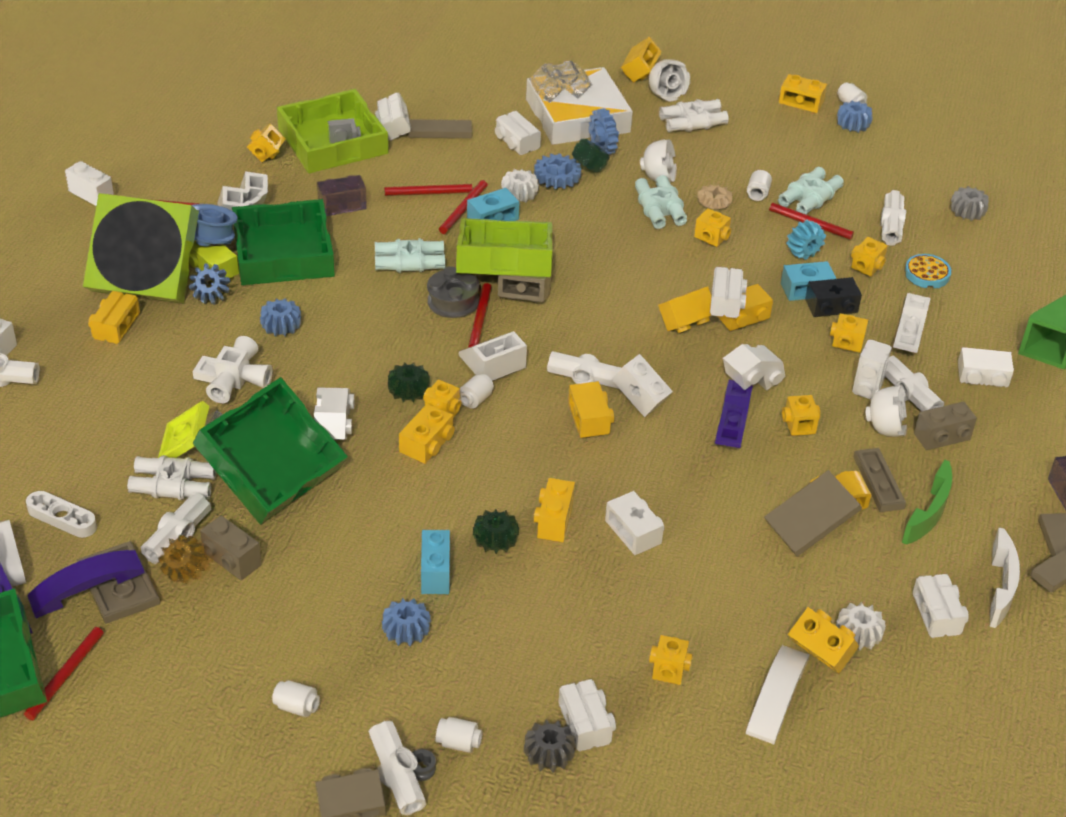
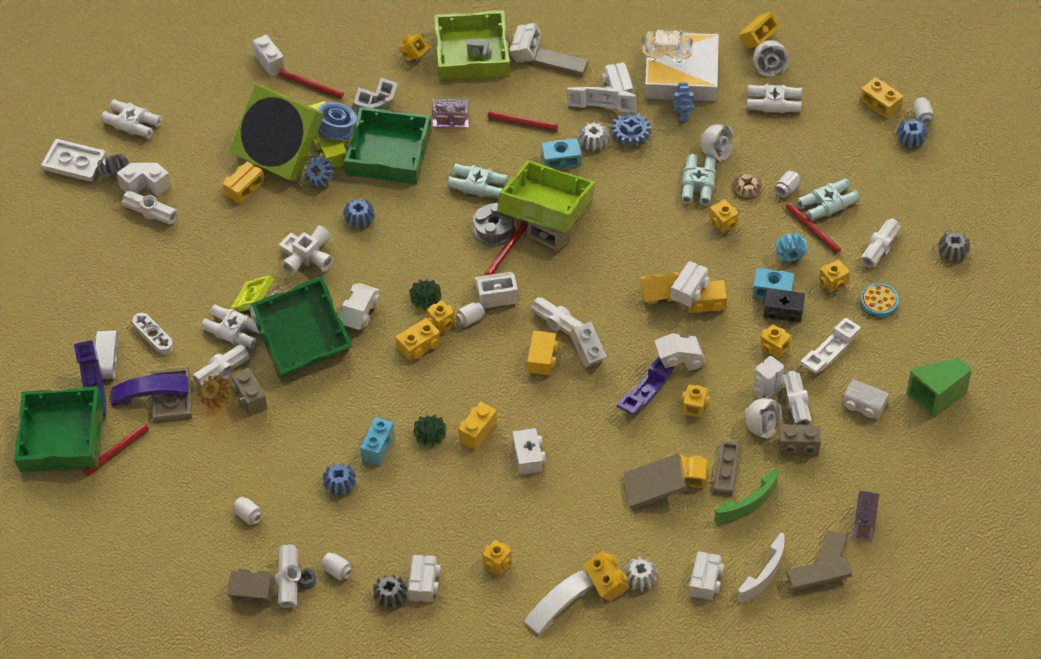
camera: 25 degrees right, 10 degrees up
red bar [439,180,487,234] -> none
clear green gear [572,139,610,172] -> none
none -> white slope [567,87,636,113]

